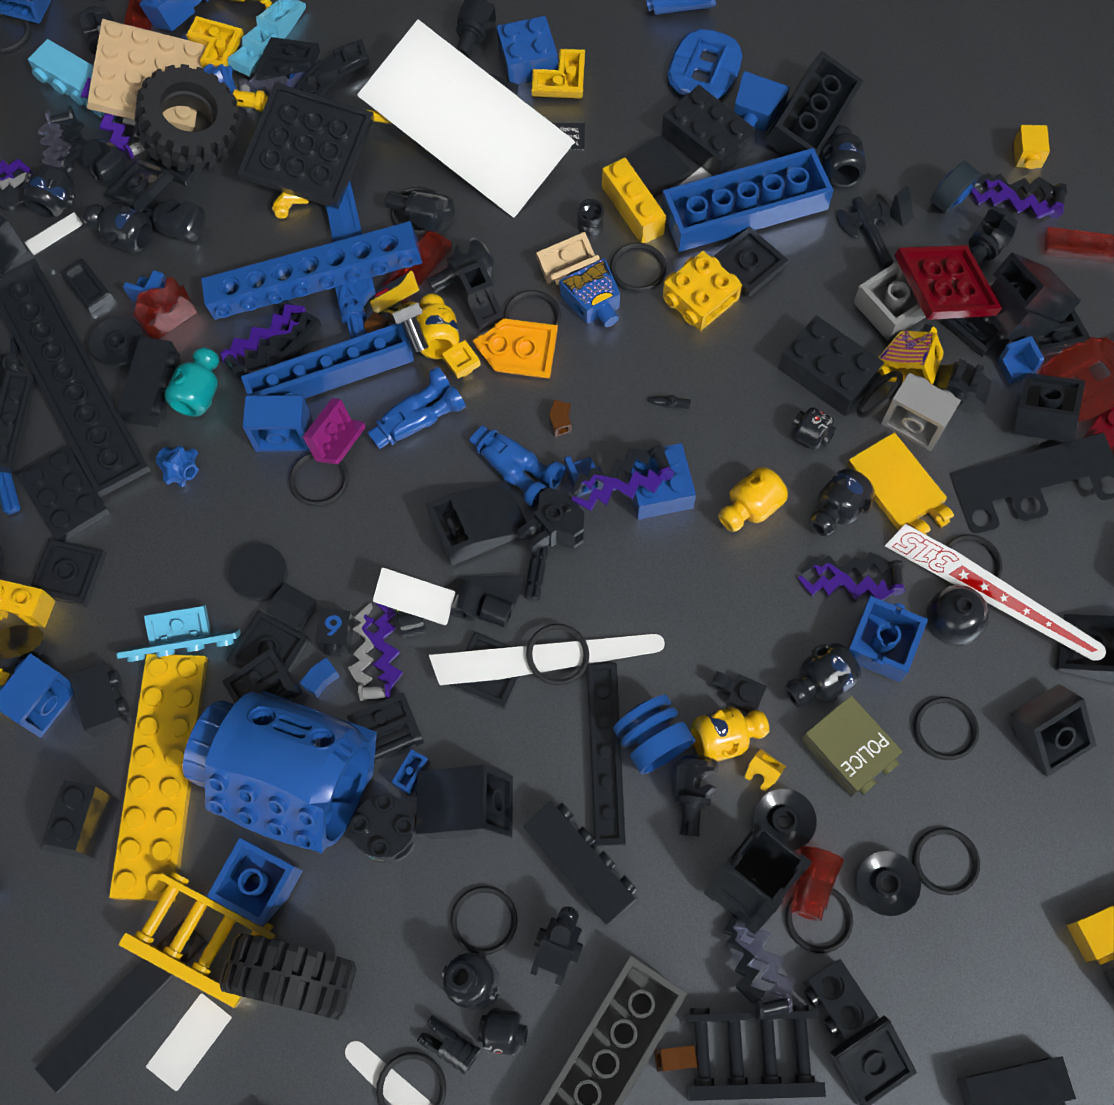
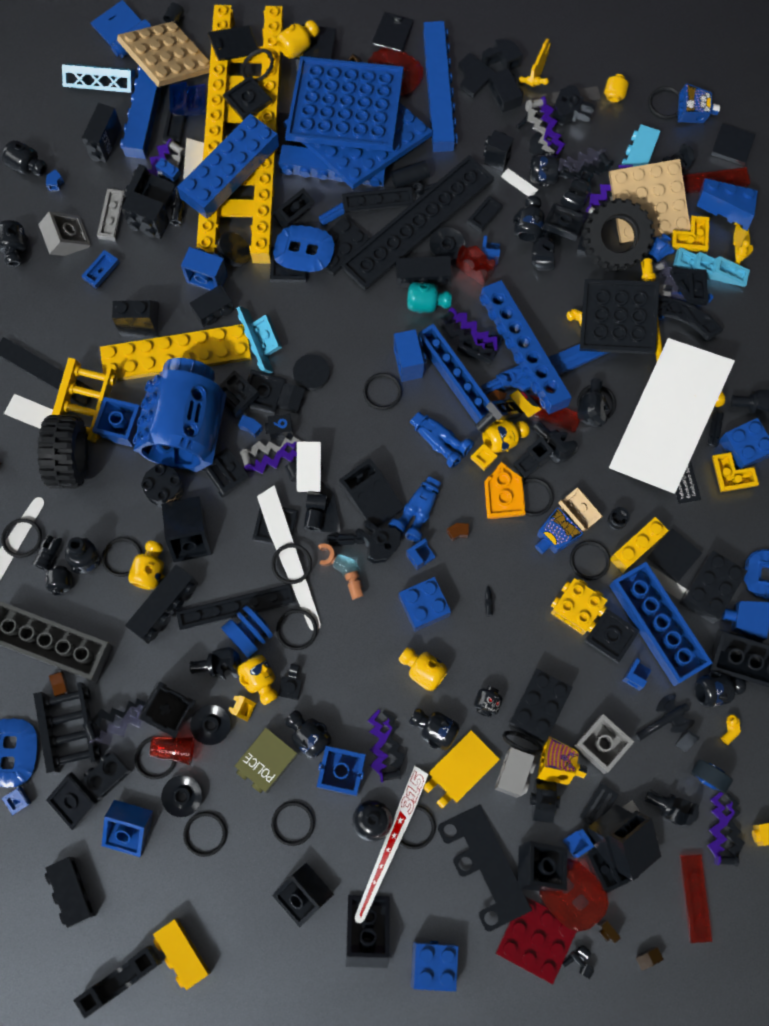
camera: 75 degrees right, 5 degrees up
blue rock [156,446,199,488] -> none
magenta bracket [303,398,366,464] -> none
blue piece [391,749,430,796] -> none
black hinge [530,906,583,986] -> none
piece [572,444,674,512] -> none
dark red plate [894,245,1002,320] -> none
none -> blue slope [101,800,153,857]
none -> yellow piece [128,541,164,590]
none -> blue piece [273,225,334,272]
none -> black tyre [276,609,317,650]
none -> nougat piece [317,543,363,600]
none -> blue panel [622,658,651,691]
none -> yellow arm [721,714,741,745]

